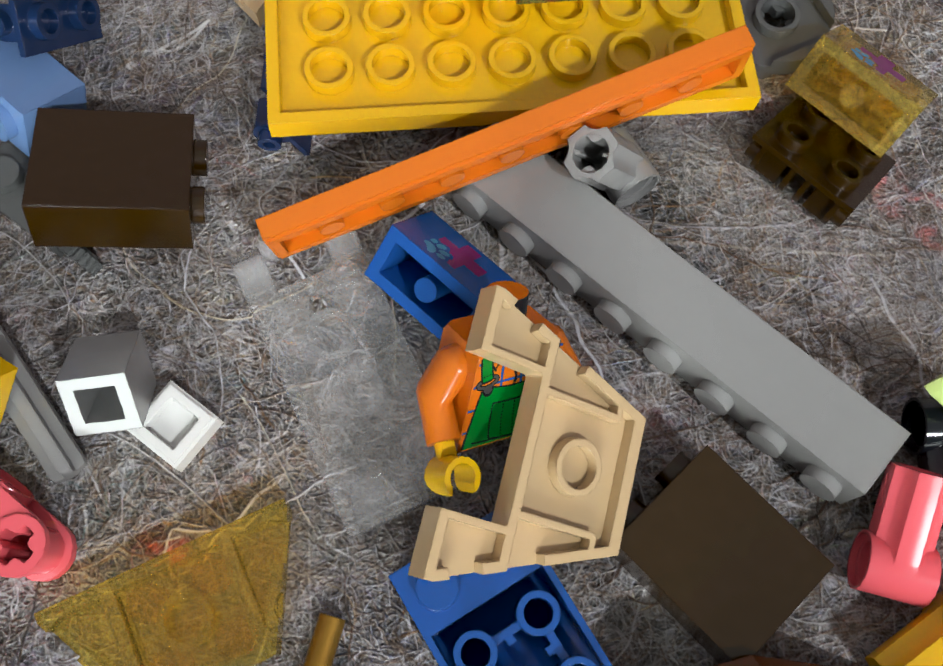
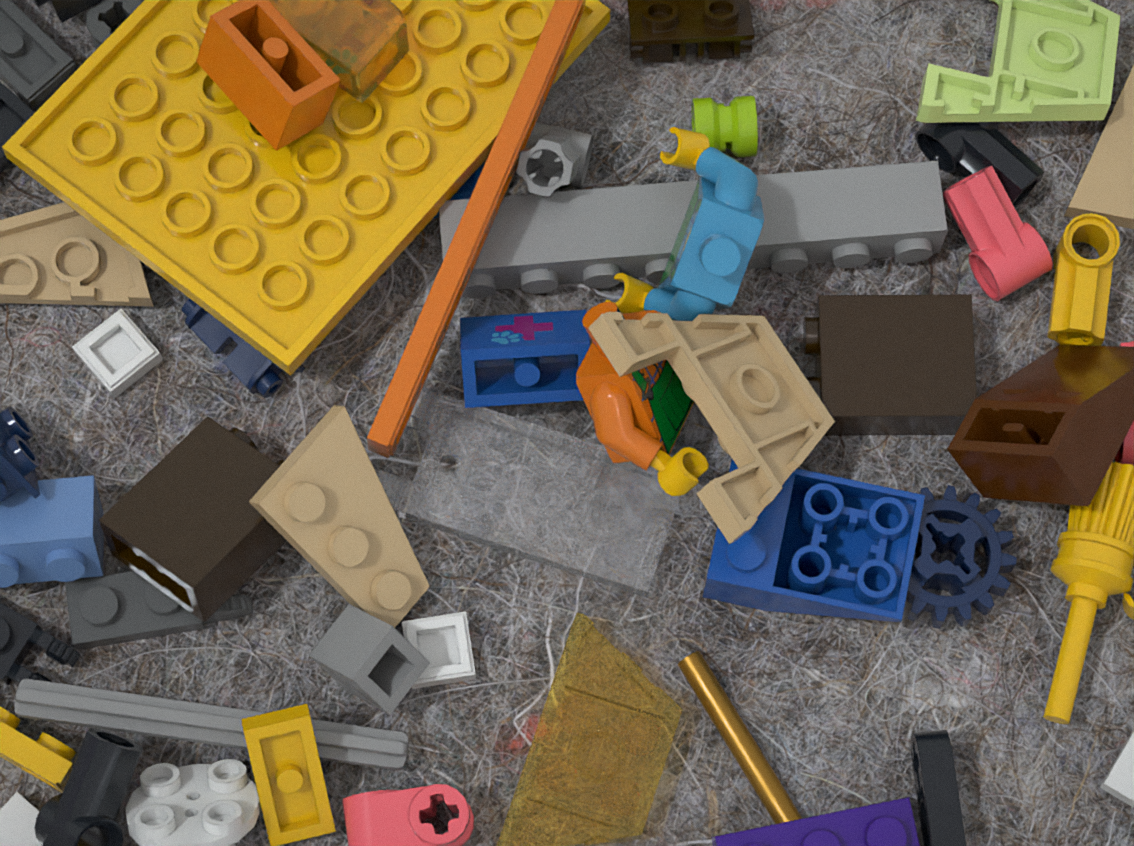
camera: 45 degrees left, 0 degrees up
none -> white tile [72,309,163,399]
none -> tan wing [249,405,430,628]
none -> dark azure torso [605,127,764,321]
none -> lime wheel [691,96,758,157]

